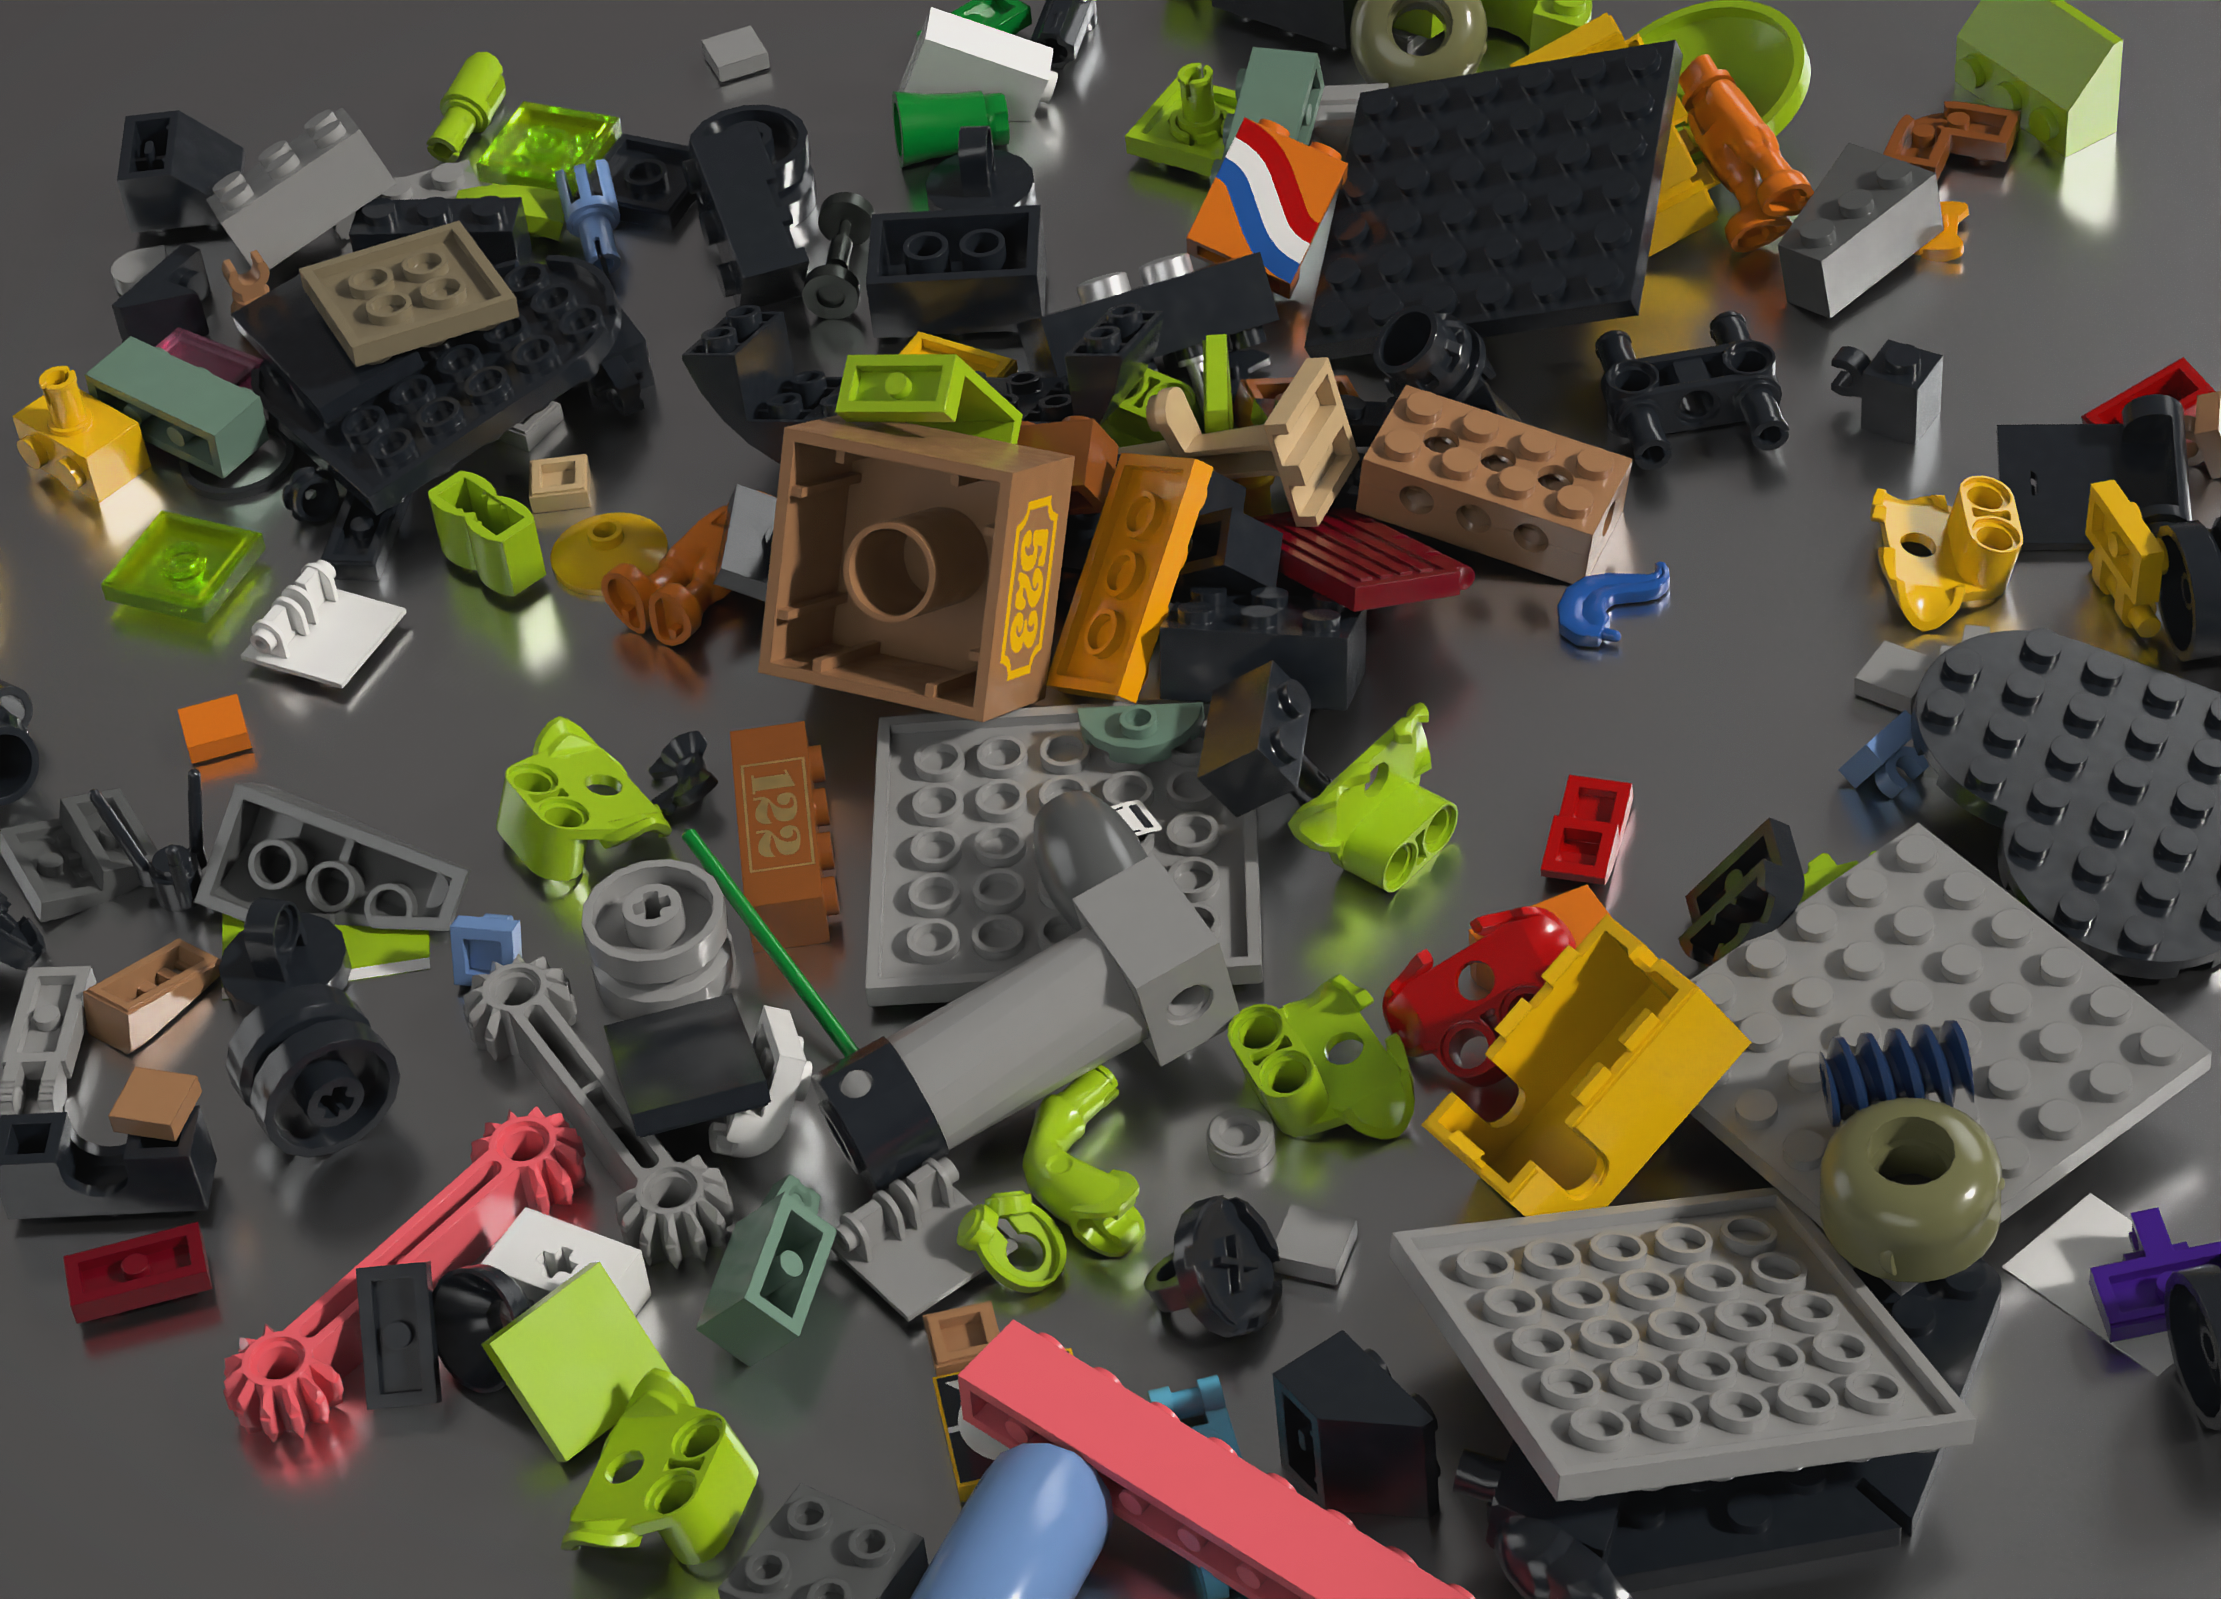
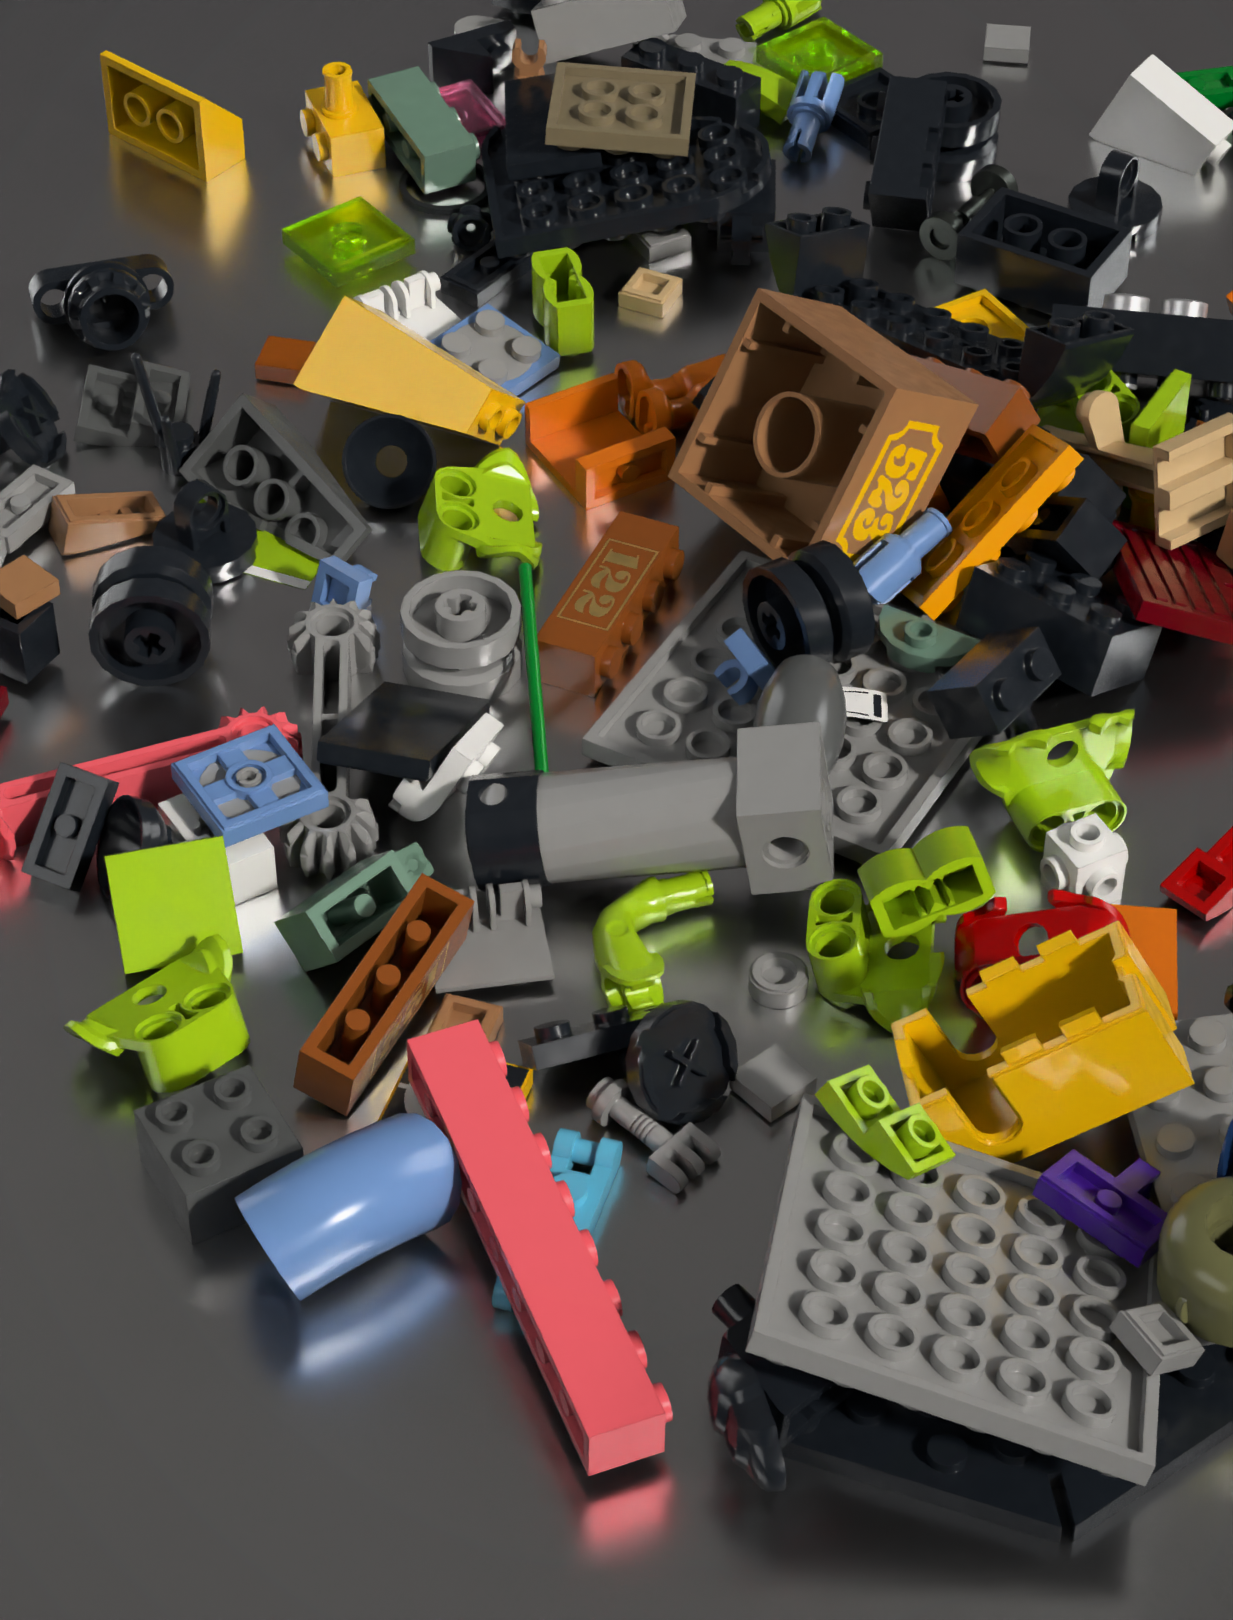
camera: 25 degrees right, 0 degrees up
yellow dish [550,512,669,596] -> none
black piece [648,731,718,815] -> none
lime panel [835,354,1023,444] -> none
green plant [892,91,1010,168] -> none
lime piece [957,1190,1067,1293] -> none
black slope [1272,1330,1441,1518] -> none
none -> medium blue piece [171,724,329,848]
none -> yellow slope [293,295,525,446]
none -> dark orange brick [293,873,475,1116]
none -> black piece [342,414,437,509]
none -> light grey piece [430,304,561,396]
none -> black hinge [518,1005,658,1071]
none -> orange panel [525,373,676,511]
none -> light grey hinge [586,1077,721,1193]
none -> medium blue tile [714,627,776,706]
none -> black wheel [742,540,875,669]
none -> lime slope [814,1064,956,1180]
none -> medium blue arm [853,507,952,605]
none -> lime brick [857,826,996,938]
none -> dark purple hinge [1032,1149,1168,1268]
none -> white brick [1040,813,1129,904]
none -> light grey tile [1109,1301,1205,1376]

